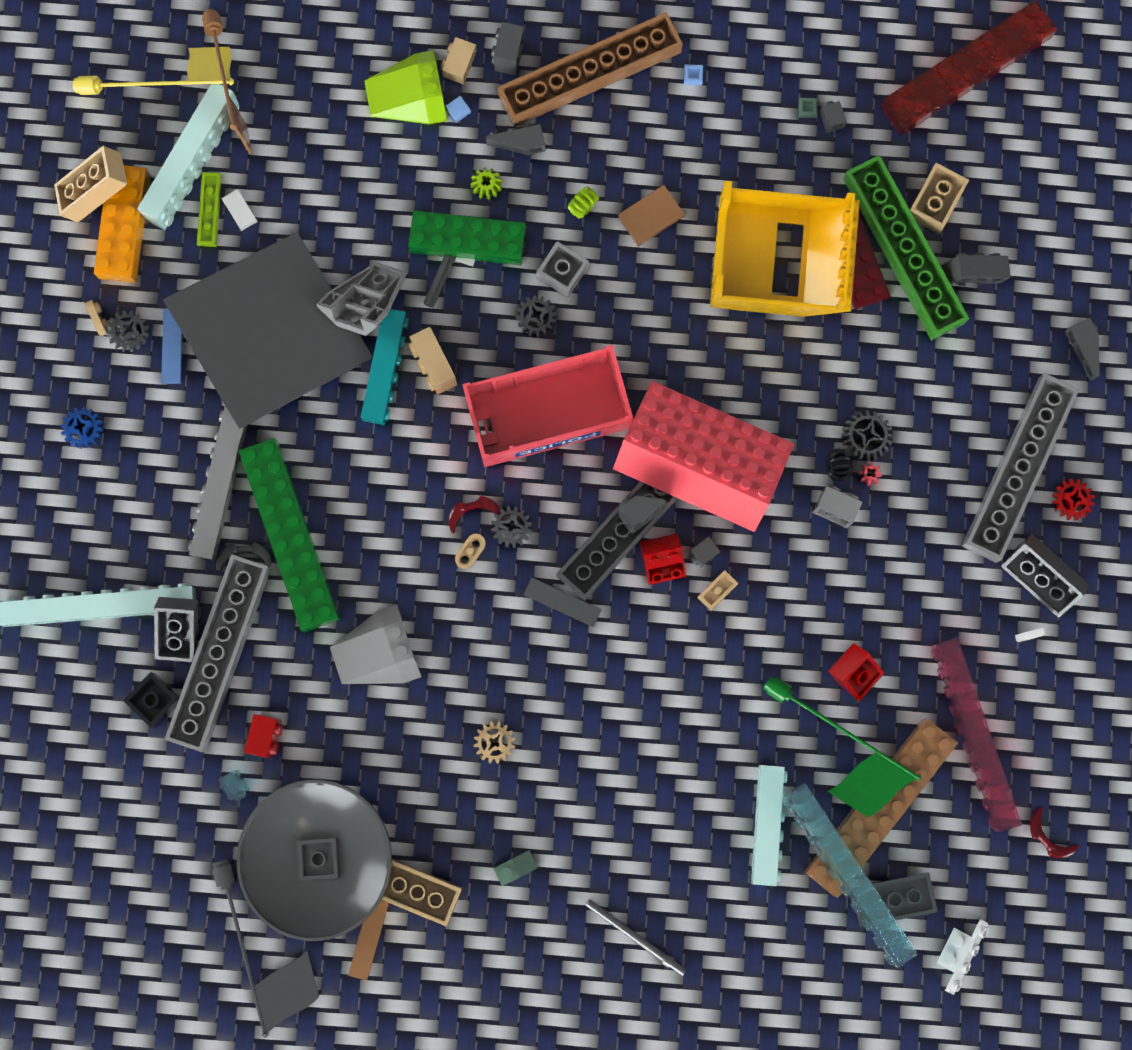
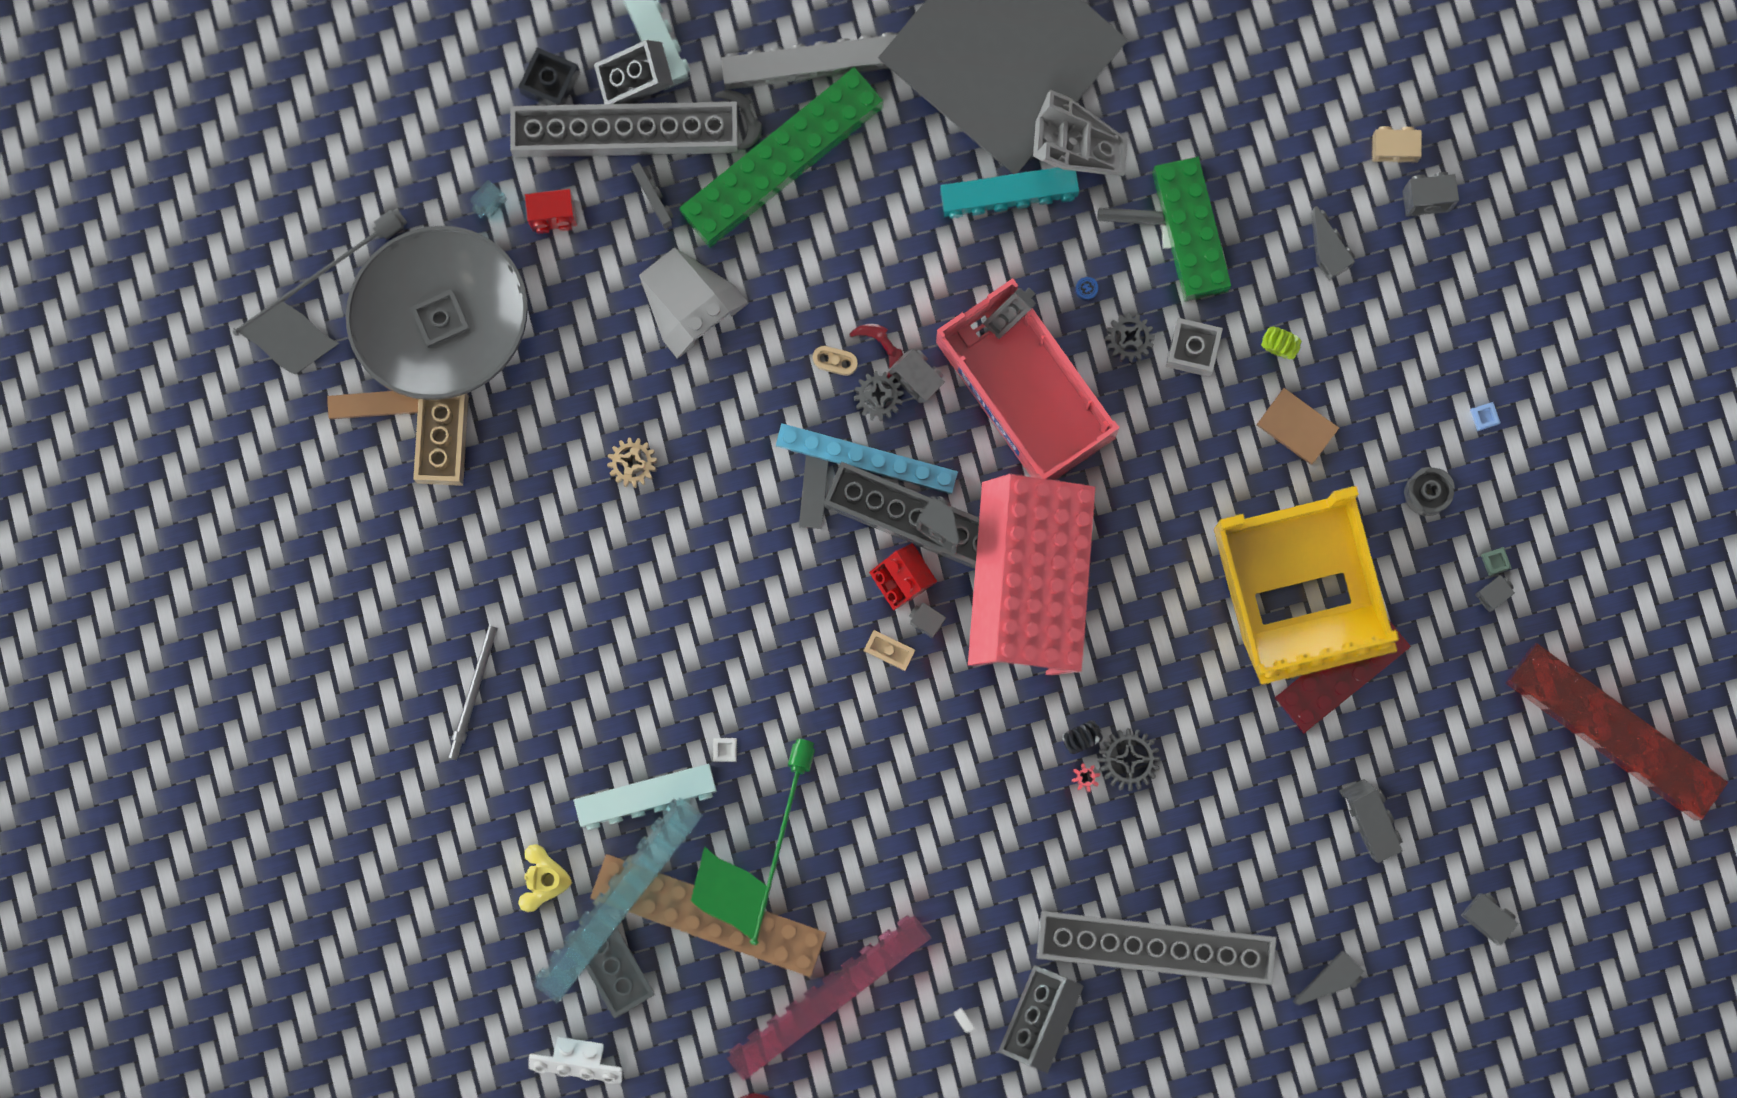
camera: 75 degrees right, 0 degrees up
lime wedge [364,50,447,124] -> none
tan brick [409,327,457,395] -> none
light blue tile [445,96,471,123] -> none
lime gear [470,167,502,200] -> none
sand green slope [493,850,538,886] -> none
medium nougat brick [498,12,683,127] -> none
light grey brick [812,486,862,528] -> none
red slope [828,643,884,701] -> none
bright green brick [843,155,969,341] -> none
tan brick [910,163,969,234] -> none
red gear [1052,479,1095,521] -> none
none -> light yellow head [518,844,572,912]
none -> dark grey plate [631,162,674,230]
none -> white tile [713,738,737,762]
none -> medium azure plate [775,423,958,494]
none -> flat silver brick [888,349,945,403]
none -> dark grey hinge [983,288,1036,339]
none -> blue tile [1075,277,1098,301]
none -> dark grey brick [1404,467,1455,517]
none -> dark grey brick [1461,893,1519,946]

